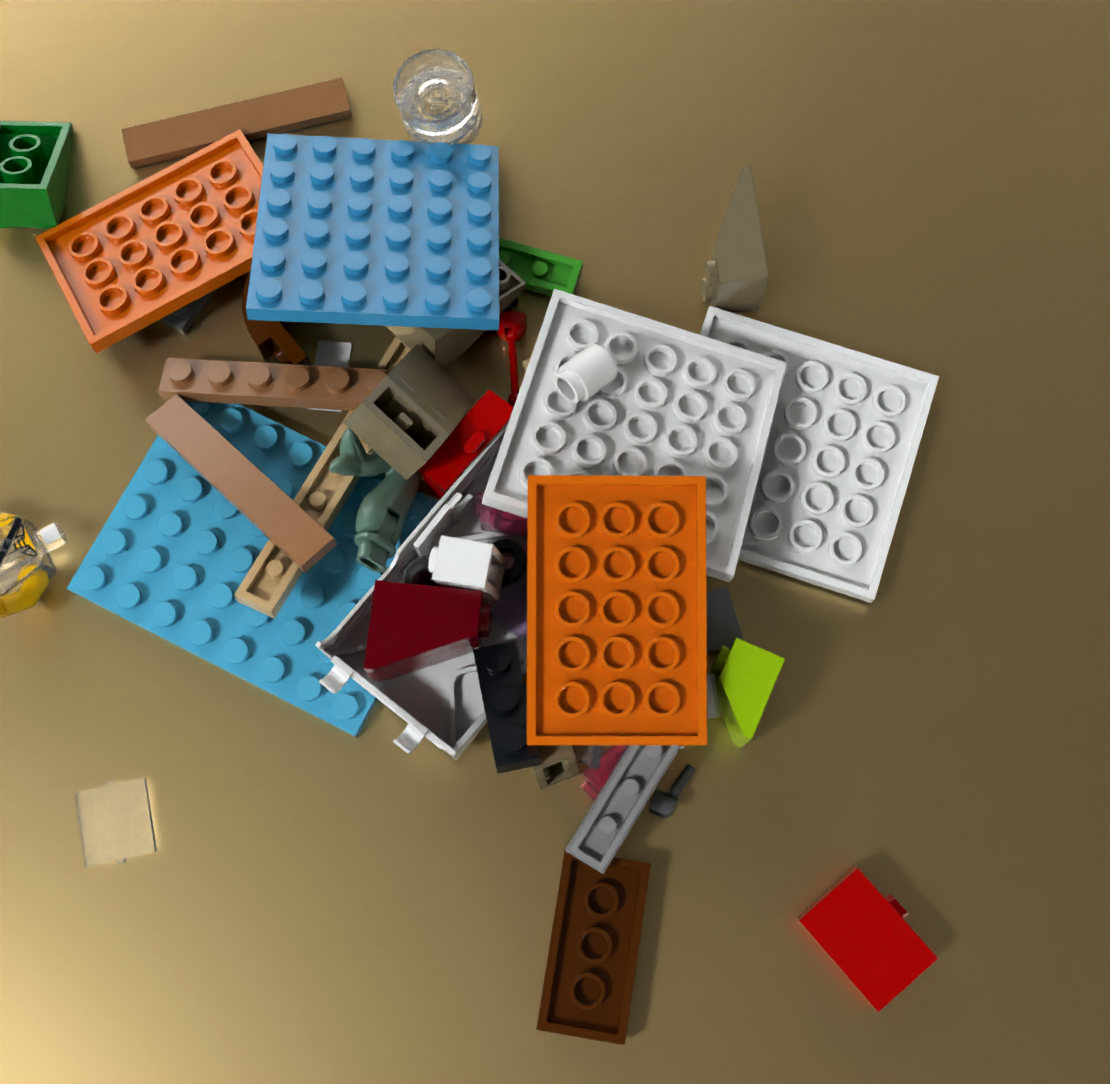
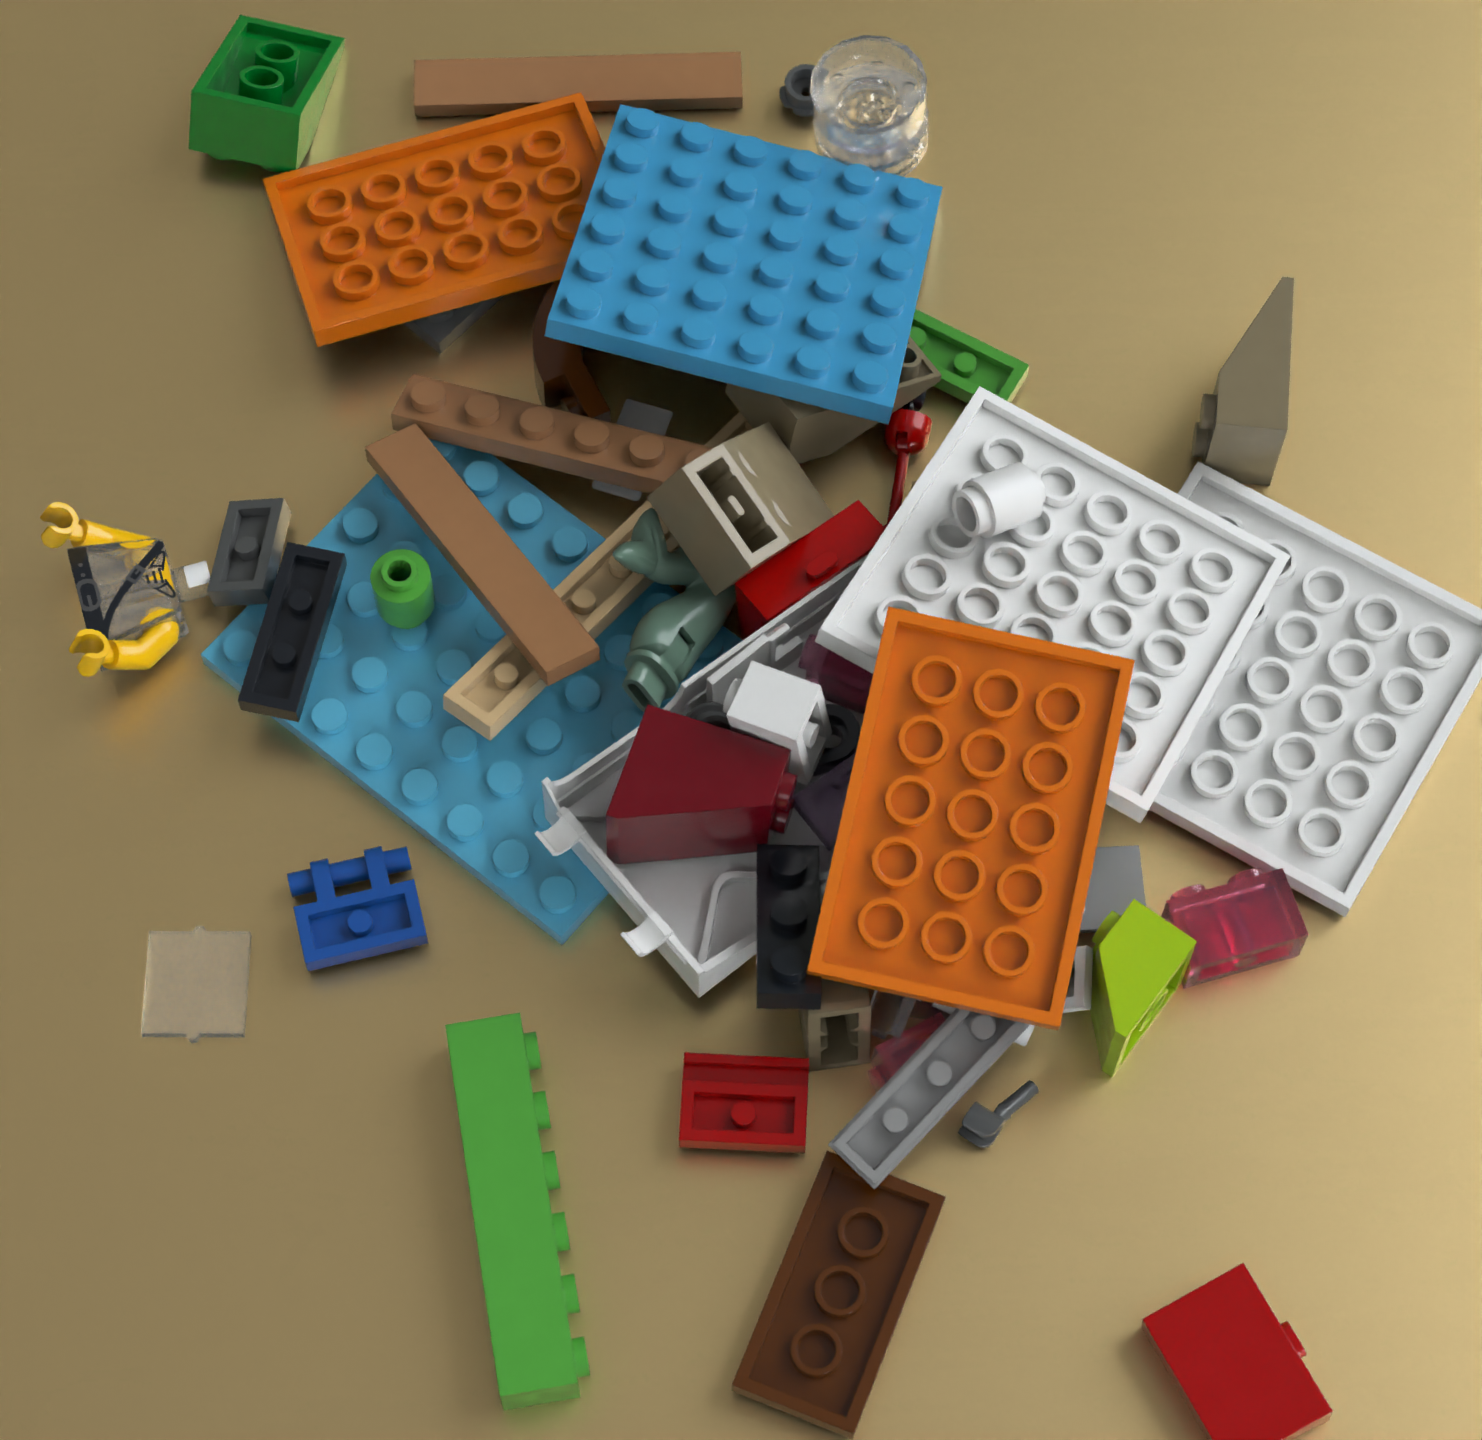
camera: 10 degrees right, 10 degrees down
none -> dark grey plate [207,498,292,607]
none -> black plate [238,542,347,722]
none -> blue plate [287,846,428,971]
none -> bright green brick [370,549,435,629]
none -> bright green brick [445,1013,590,1410]
none -> red plate [679,1052,809,1153]
none -> dark grey plate [779,64,833,117]
none -> clear pink brick [1161,868,1309,989]

